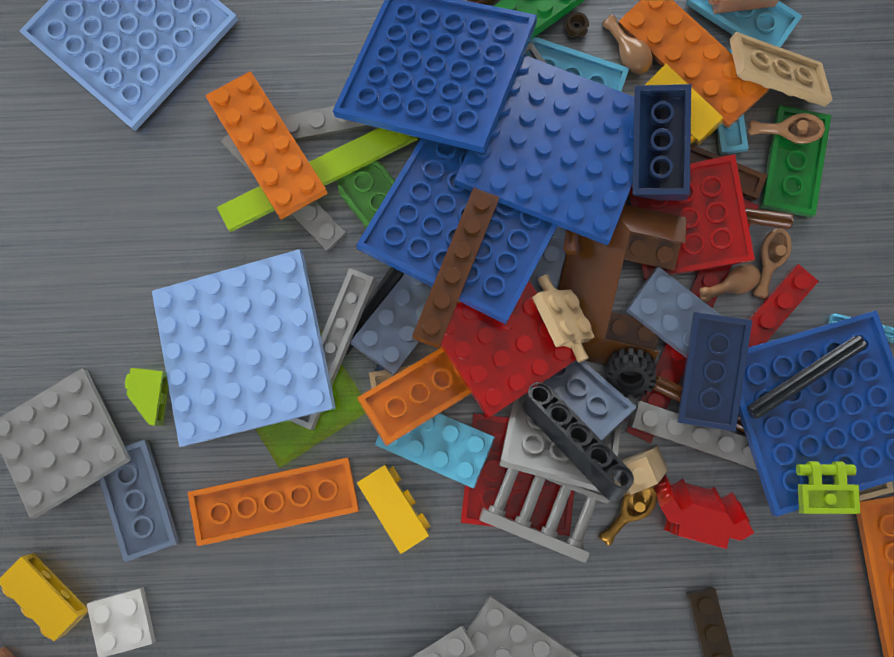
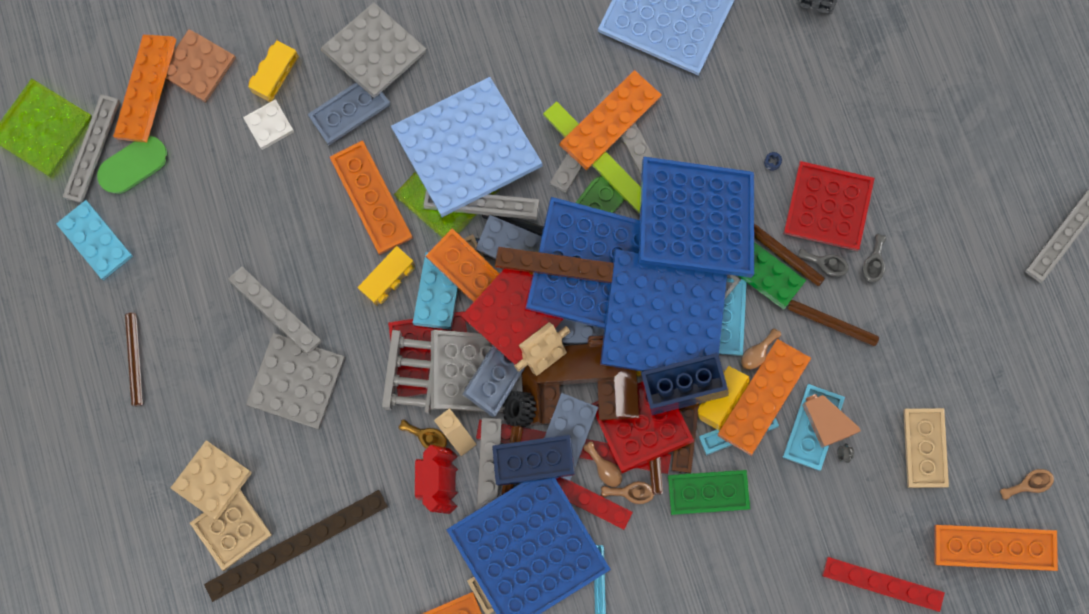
camera: 80 degrees right, 5 degrees down
lime slope [125,368,169,426] -> none
black beam [523,382,634,501] -> none
dark brown plate [564,12,589,38] -> none
tan plate [729,32,833,107] -> none
black axle [747,336,867,419] -> none
medium nougat piece [748,113,825,144] -> none
lime plate [796,461,860,514] -> none

